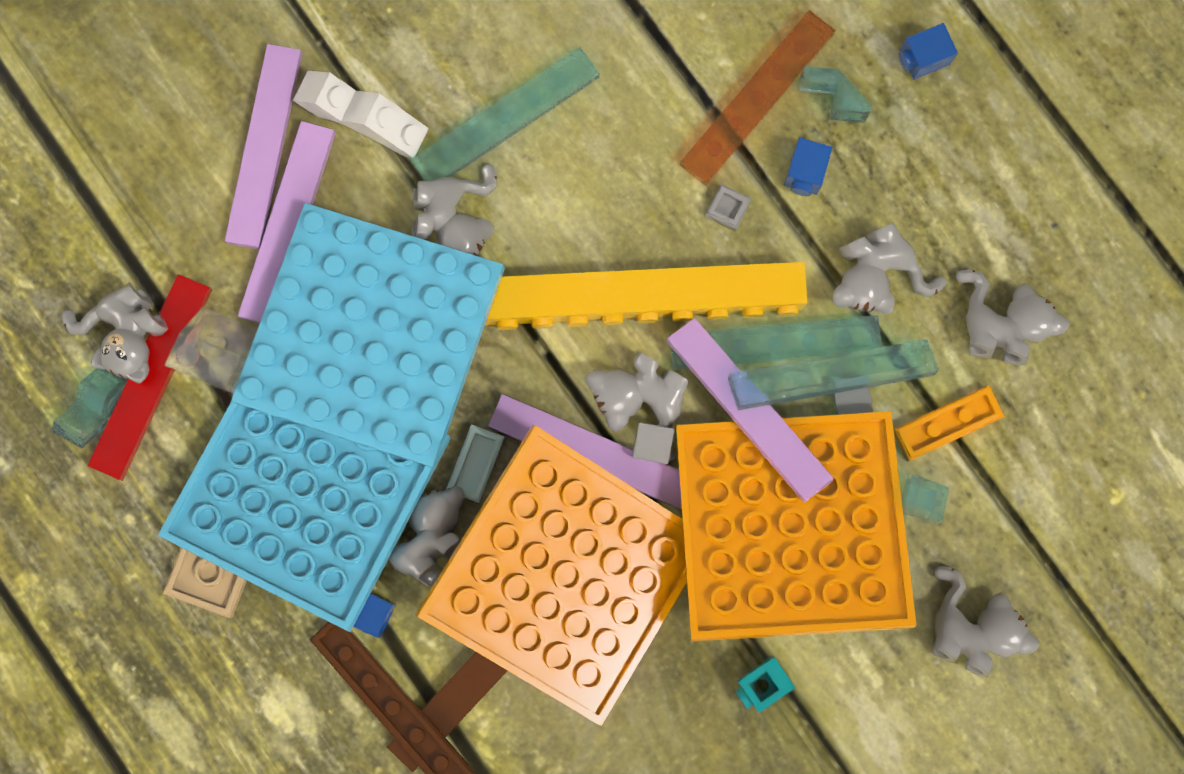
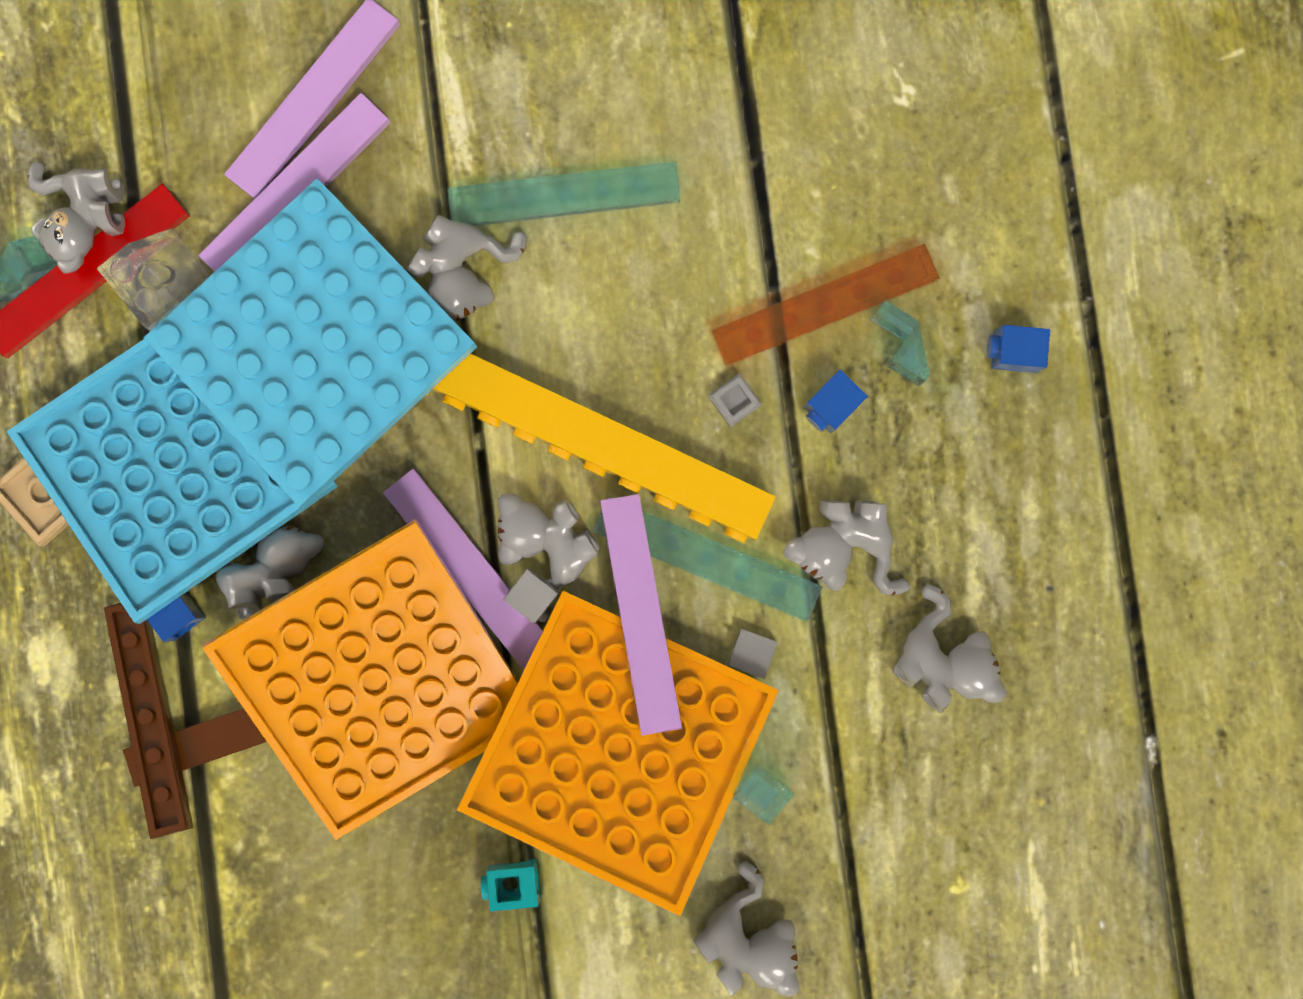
camera: 25 degrees right, 5 degrees up
white arch [293,70,429,158] -> none
light aqua tile [446,424,505,504] -> none
clear light blue tile [728,339,939,410] -> none
light orange tile [893,385,1005,462] -> none

